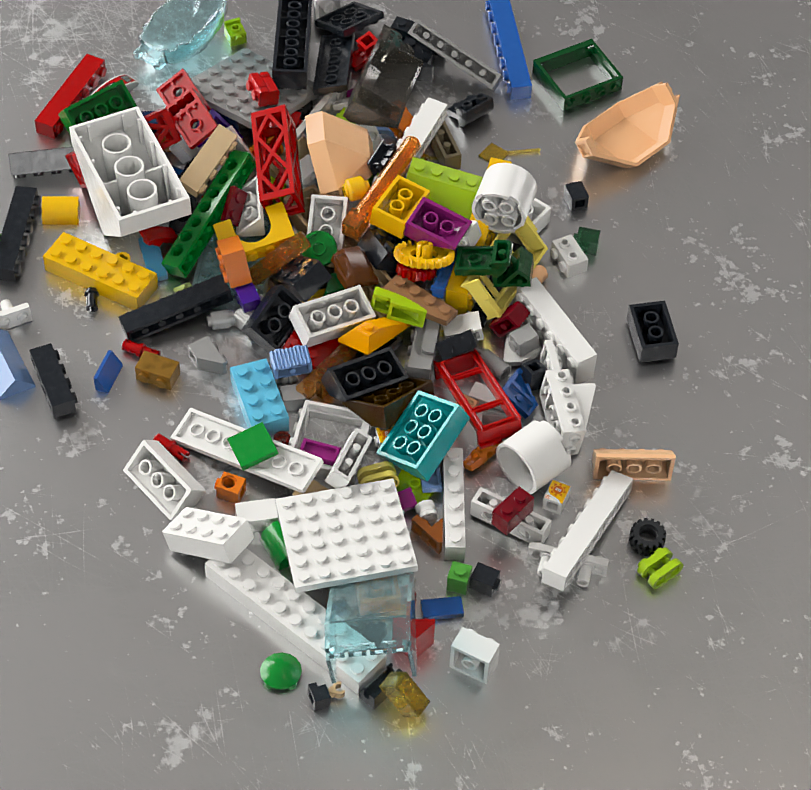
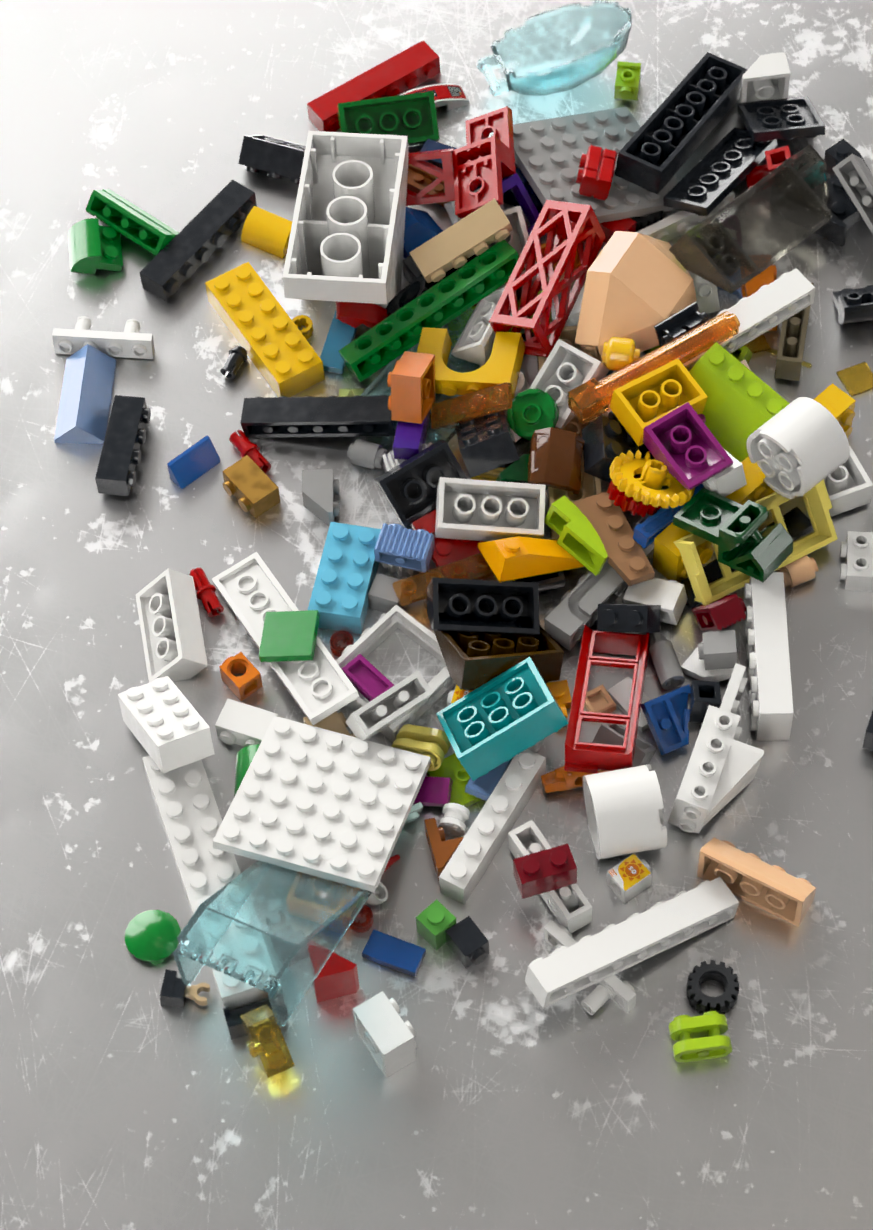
camera: 35 degrees right, 5 degrees up
dark red plate [220,186,248,227] -> none

